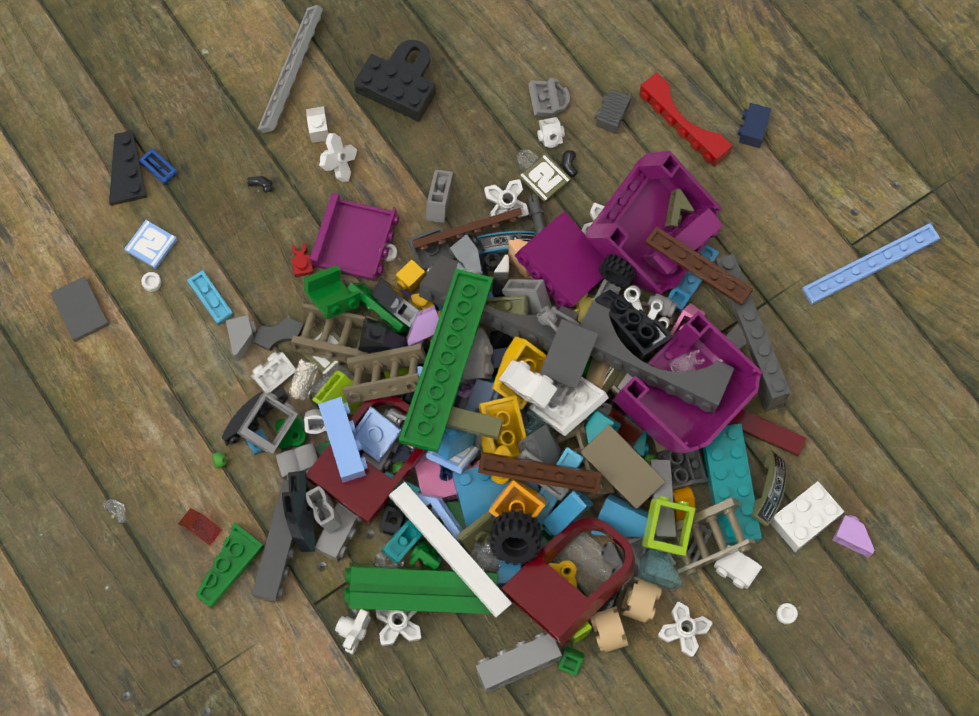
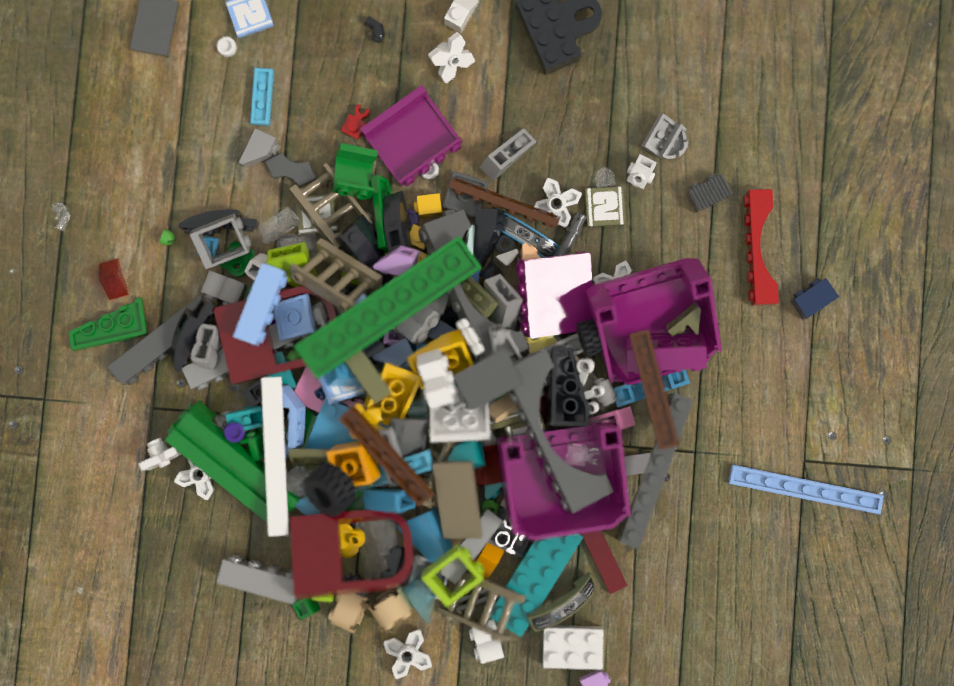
camera: 40 degrees right, 15 degrees up
white bracket [250,352,297,394] -> none
black arm [561,150,578,178] -> none
none -> dark purple tile [224,421,245,442]
none -> white axle [457,319,485,355]

